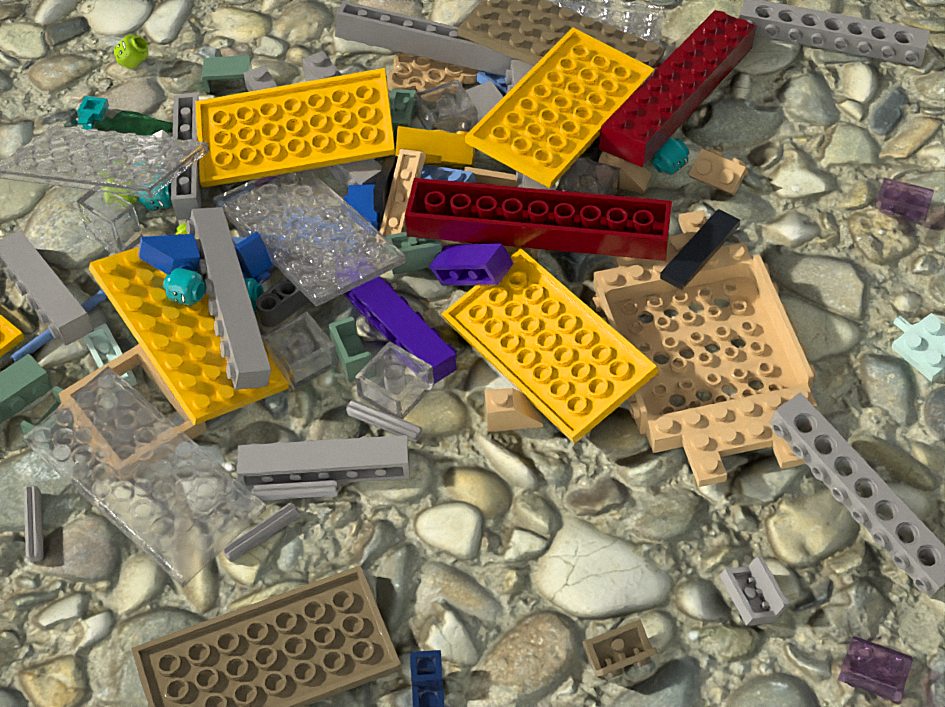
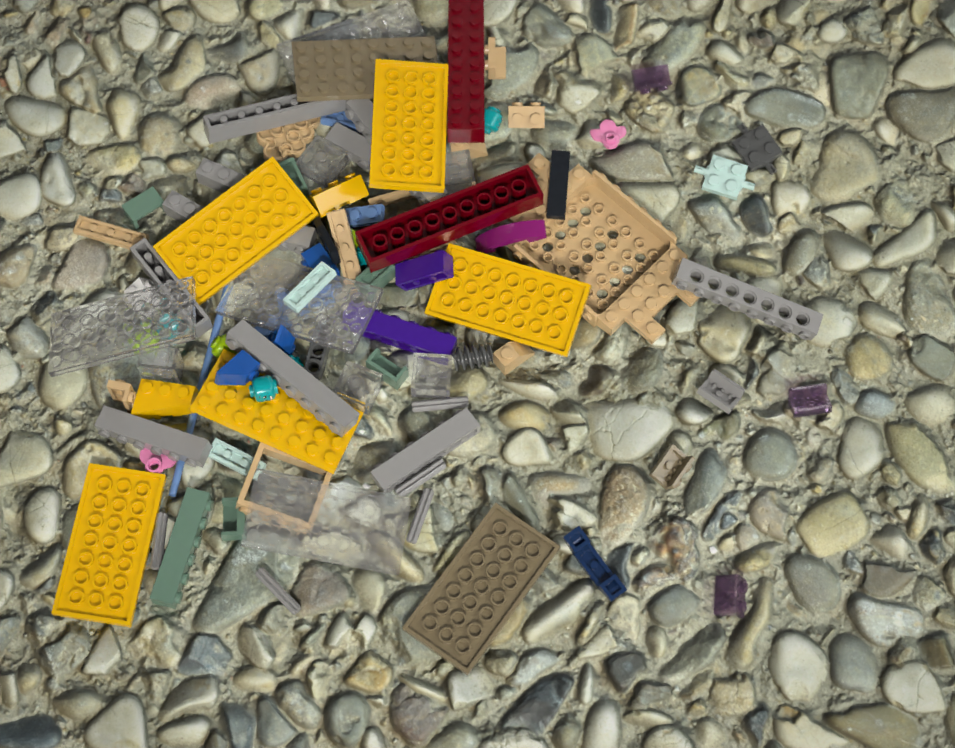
camera: 35 degrees left, 15 degrees up
teal plate [77,96,109,135] -> none
clear green animal [94,111,173,143] -> none
lime head [114,34,149,69] -> none
none -> tan tile [73,215,150,249]
none -> tan bracket [106,379,136,414]
none -> yellow wedge [131,378,199,420]
none -> bright pink plate [140,448,176,474]
none -> light aqua plate [283,261,337,313]
none -> dark grey piece [452,343,493,371]
none -> magenta slope [475,220,547,254]
none -> tan bracket [485,37,506,79]
none -> bright pink plate [590,119,626,149]

